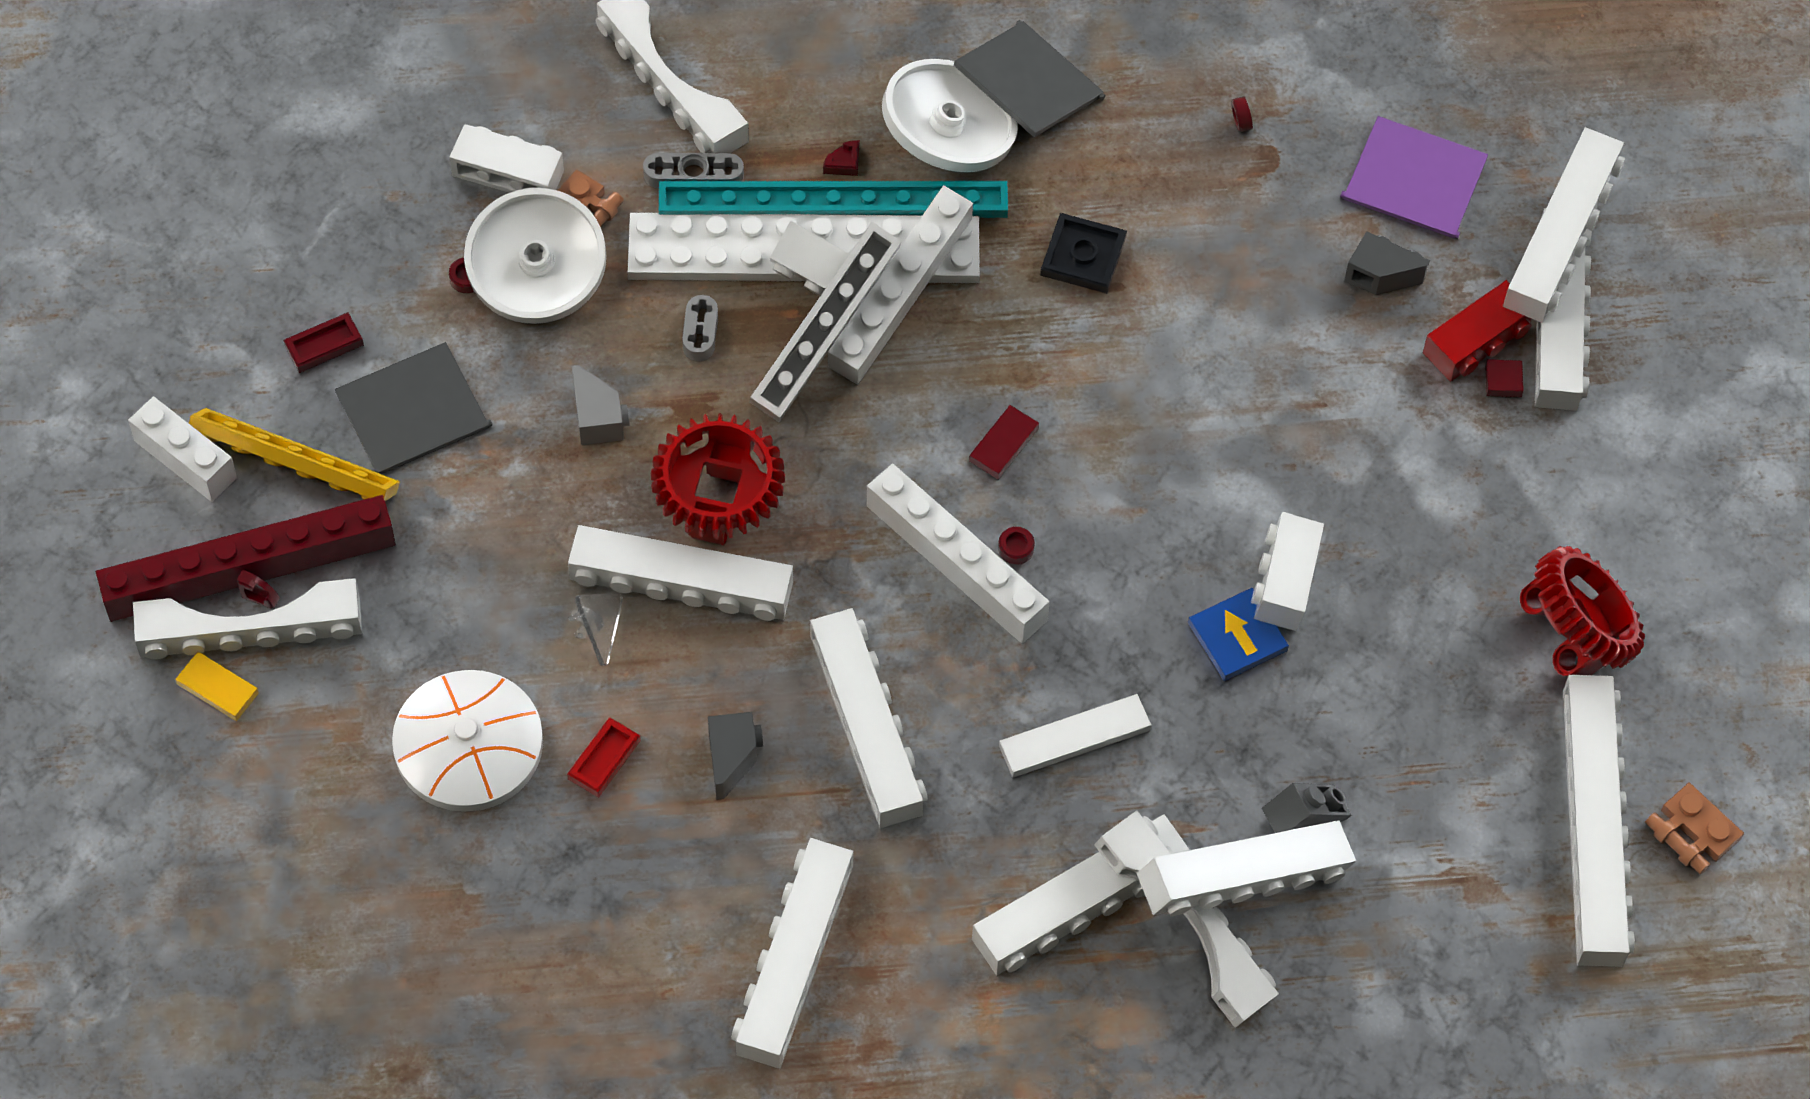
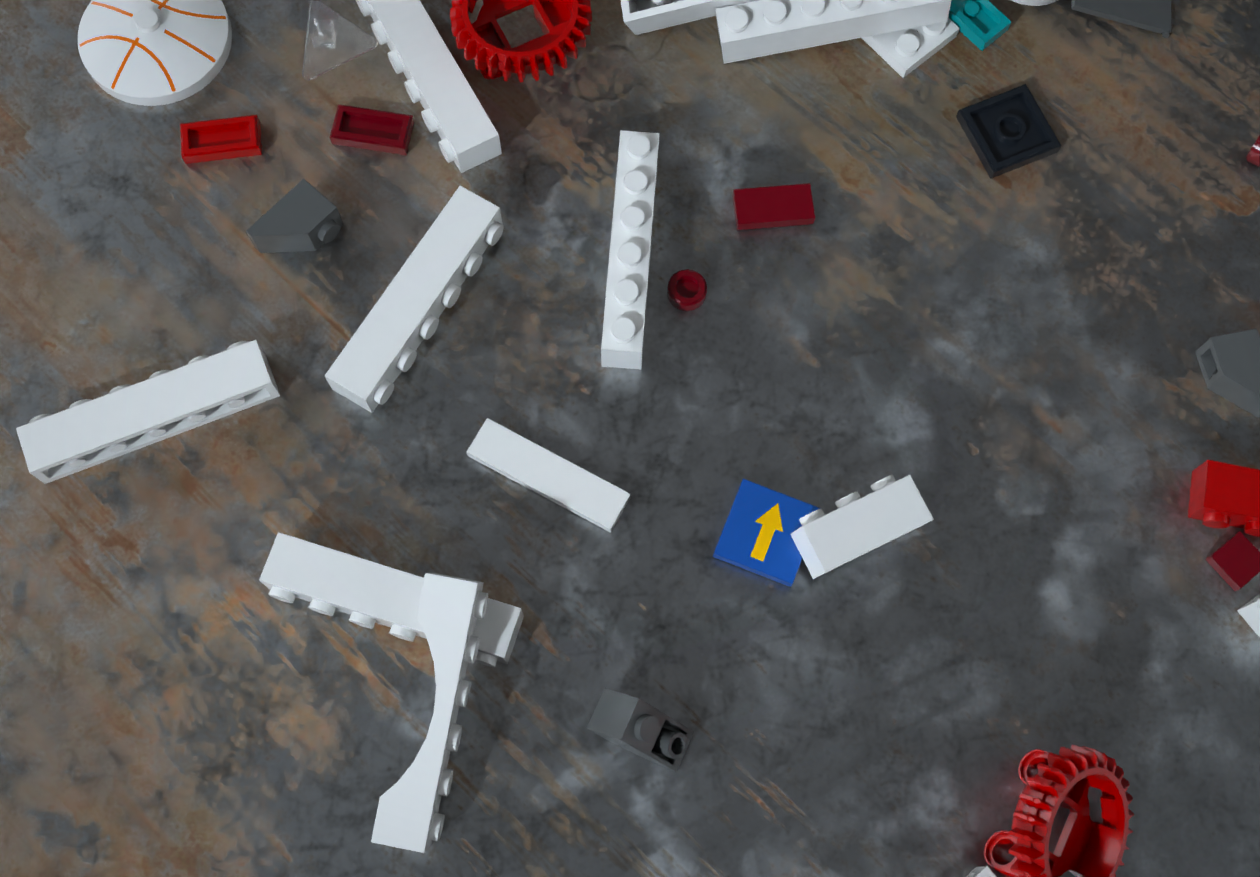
camera: 50 degrees right, 10 degrees up
white brick [1137,820,1356,917] -> none
none -> dark red tile [330,104,415,156]

